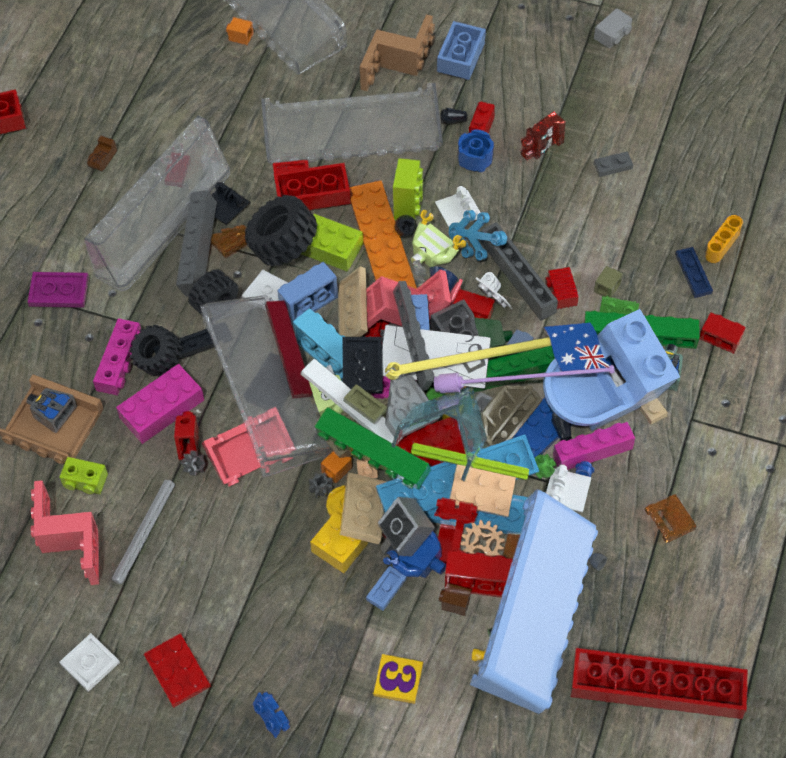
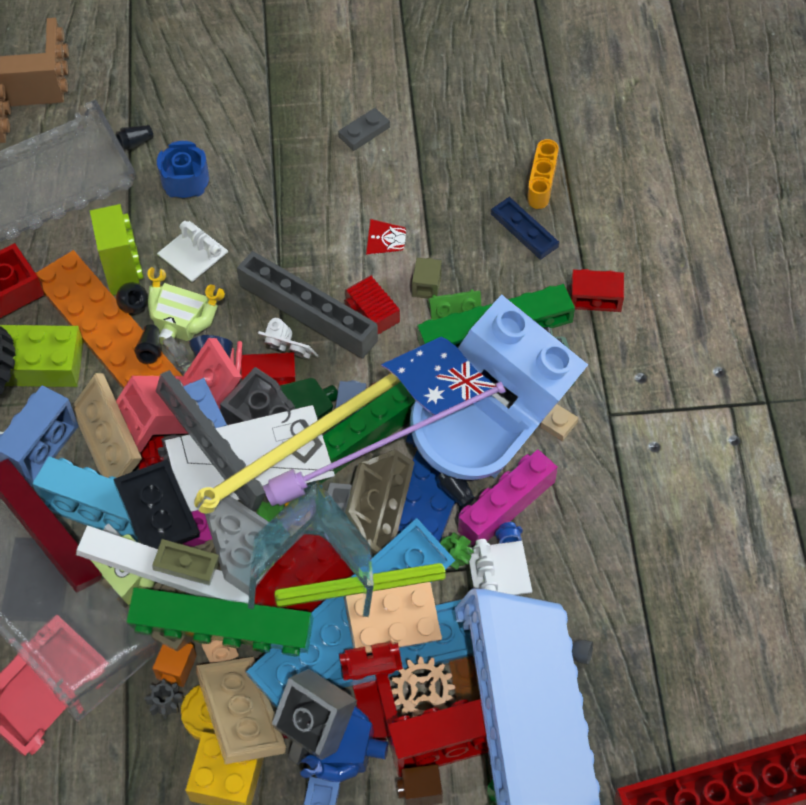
camera: 25 degrees left, 0 degrees up
medium blue brick [437,21,486,80] -> none
dark azure plant [448,210,507,260] -> none
red brick [468,101,495,133] -> none
clear red hips [520,111,565,160] -> none
clear orange plate [644,494,697,543] -> none
none -> black cone [134,324,161,364]
none -> red sticker [366,219,406,255]

